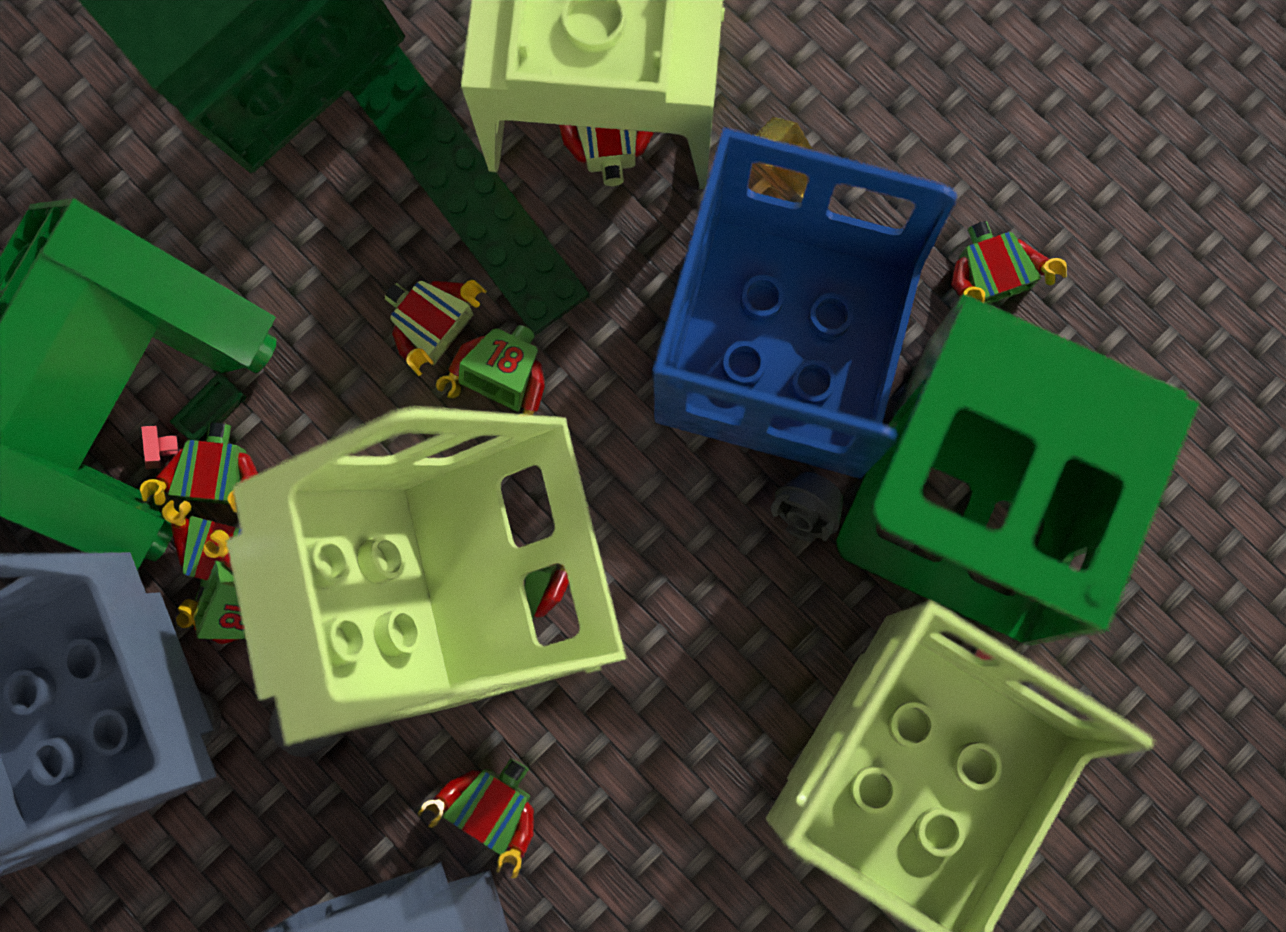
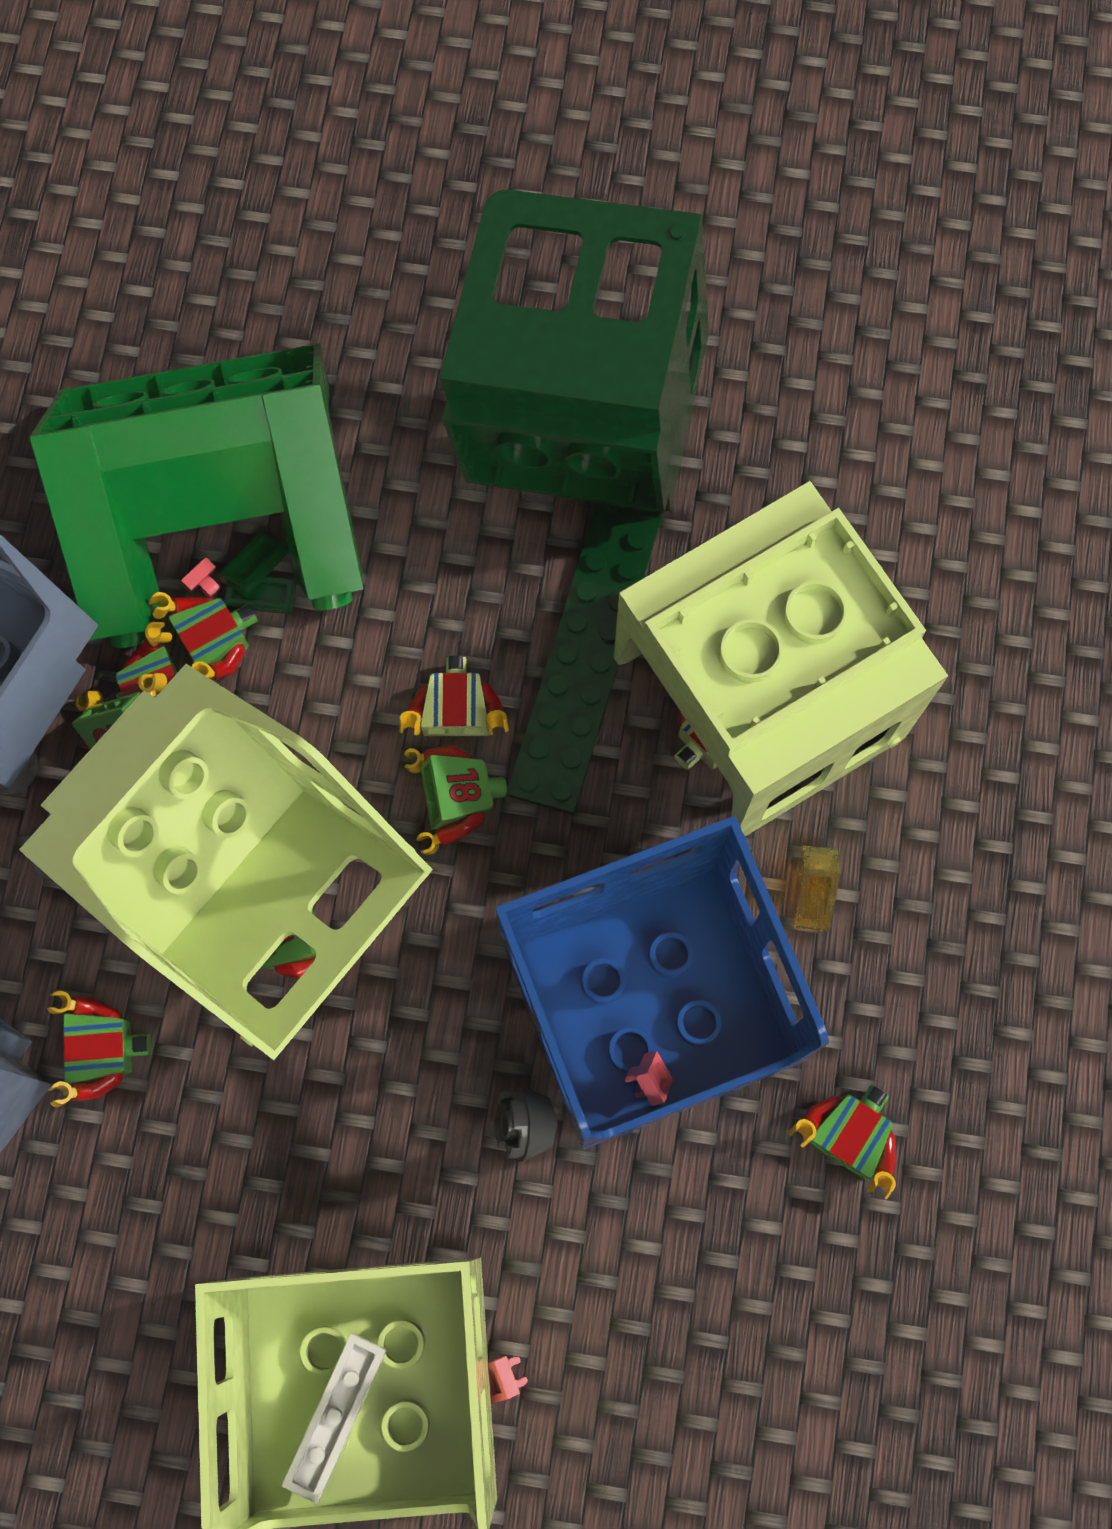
camera: 50 degrees right, 5 degrees down
green piece [836,294,1199,646] -> none
none -> dark green tile [218,530,289,596]
none -> white plate [282,1333,387,1504]
none -> coral tile [625,1051,673,1106]

